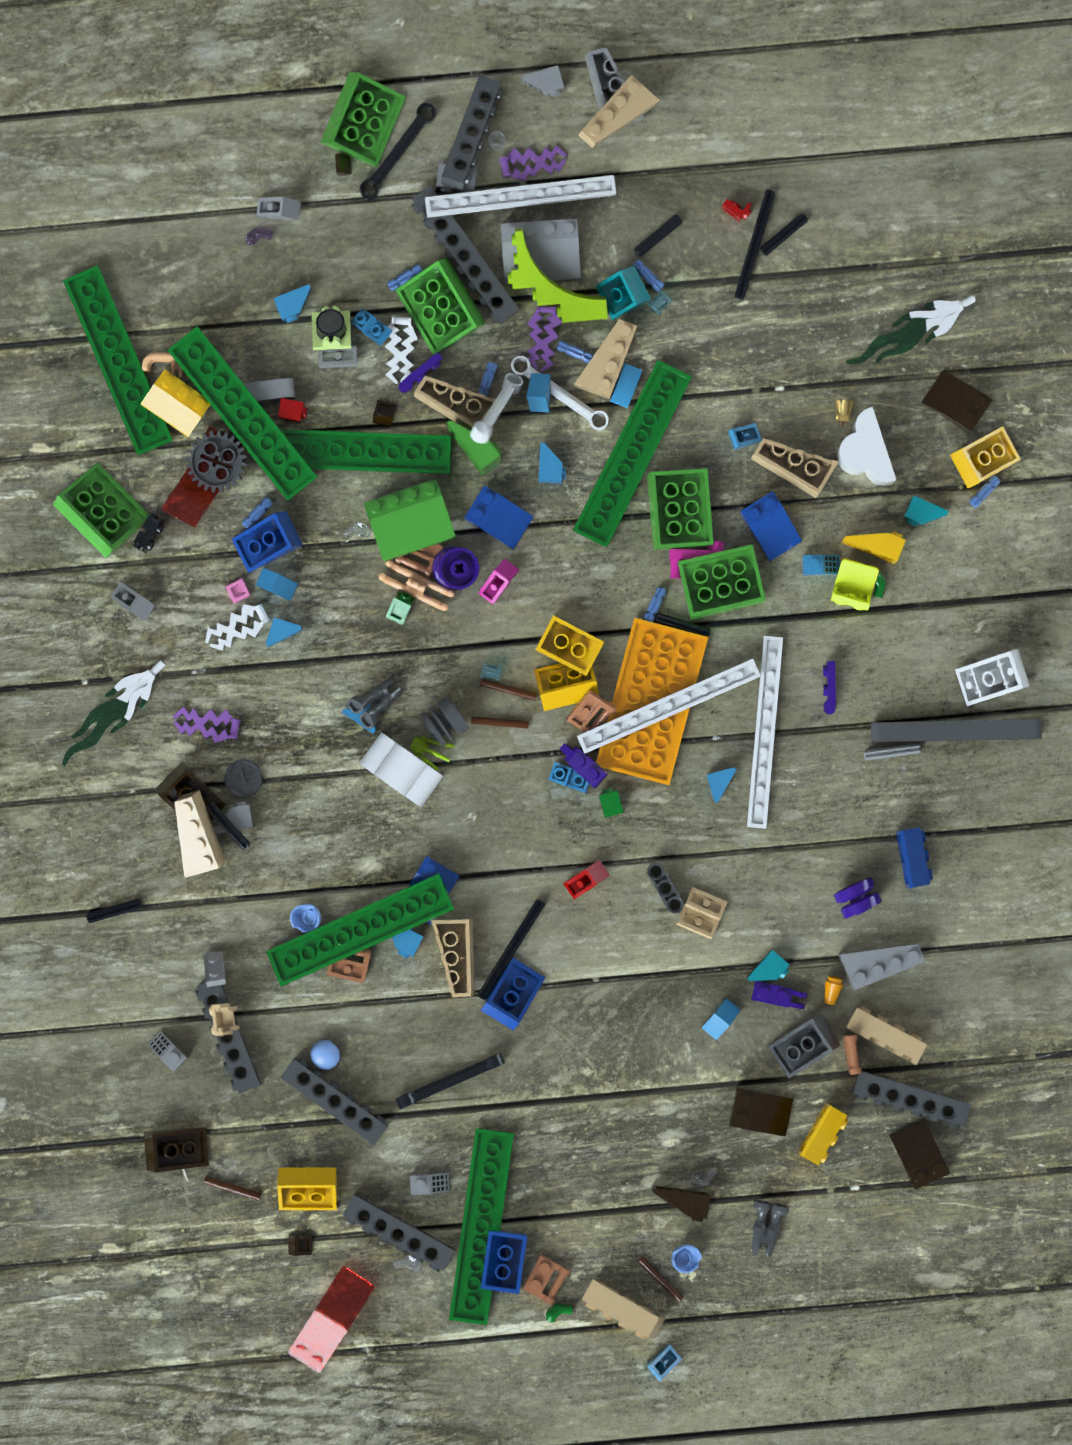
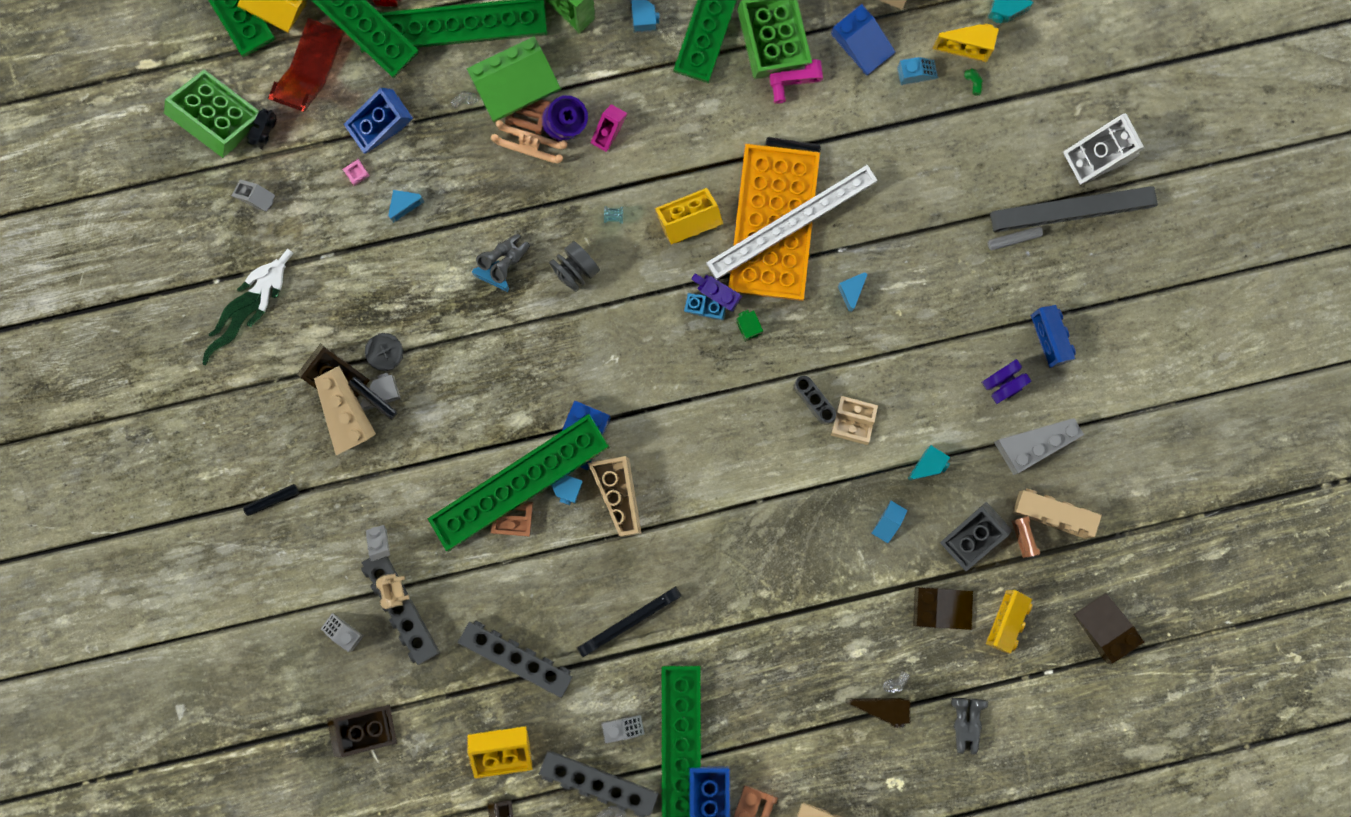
camera: 15 degrees left, 5 degrees down
medium lavender piece [173,707,241,743] -> none
dark grey gear [185,430,248,493] -> none
reddish brown bar [204,1176,261,1201] -> none
white piece [205,604,271,651] -> none
medium blue axle [242,497,273,529] -> none
dark azure slope [256,568,298,601] -> none
light blue hair [290,903,321,933] -> none
light blue hair [310,1040,340,1070] -> none
white brick [359,732,444,808] -> none
bracket [385,591,415,625] -> none
lime plant [410,736,455,771] -> none
blue slope [464,485,533,550] -> none
reddish brown bar [471,716,529,729] -> none
black axle [478,899,545,1000] -> none
reddish brown bar [480,678,537,701] -> none
blue slope [481,958,545,1030] -> none
yellow slope [535,615,604,676] -> none
red slope [564,860,610,900] -> none
nougat plate [566,689,617,733] -> none
reddish brown bar [637,1256,684,1302] -> none
medium blue axle [643,587,667,622] -> none
light blue hair [671,1244,702,1273] -> none
bright green slope [678,544,766,620] -> none
white plate [747,636,783,829] -> none
dark purple hinge [751,981,808,1009] -> none
dark purple hinge [823,661,836,715] -> none
light orange cone [824,975,844,1005] -> none
neon yellow bracket [831,558,879,611] -> none
dark grey brick [852,1071,971,1128] -> none

